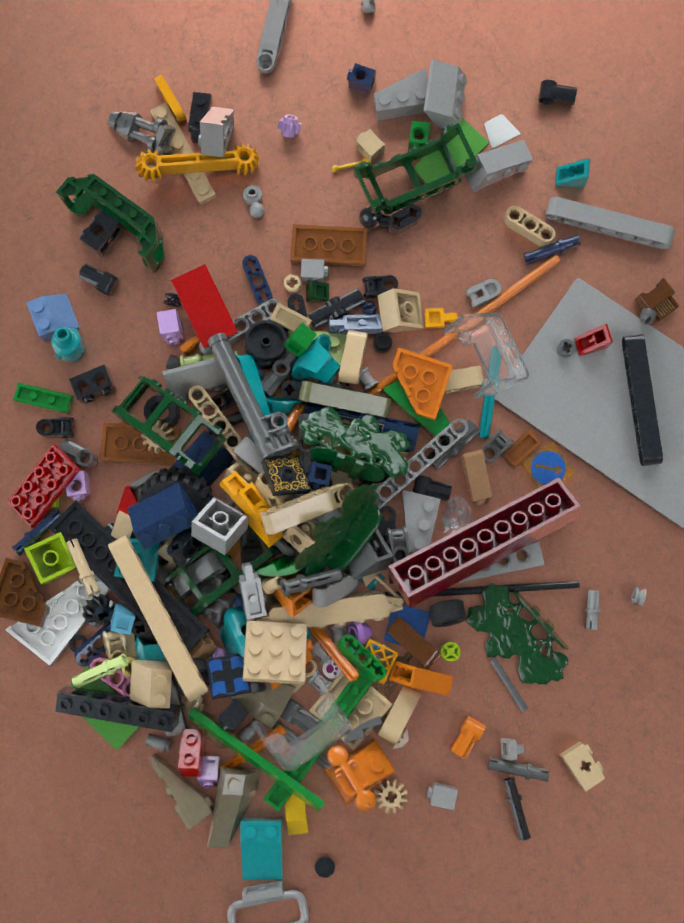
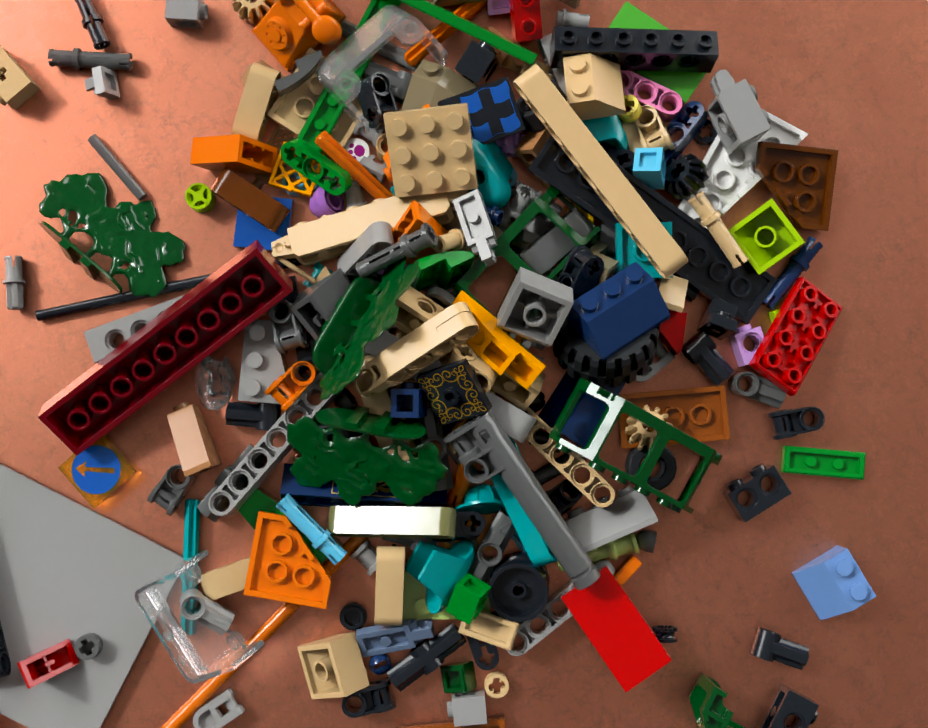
camera: 160 degrees right, 5 degrees up
teal piece [51,327,85,362] -> none
yellowish green pin [72,654,129,689] -> none
lavender brick [157,309,185,345] -> none
light grey pin [238,718,263,743] -> none
dark grey slope [240,526,262,566] -> none
dark blue beam [242,255,273,305] -> none
light orange plate [425,308,458,329] -> none
black tyre [429,599,467,627] -> none
orange piece [450,715,486,759] -> none
dark orange tile [501,429,542,469] -> none
none -> light grey piece [180,589,235,636]
none -> orange piece [264,361,316,412]
none -> medium azure pin [276,493,347,565]
none -> black piece [355,72,399,129]
none -> black piece [682,330,734,386]
none -> black slope [696,297,739,340]
none -> light grey hinge [707,69,771,155]

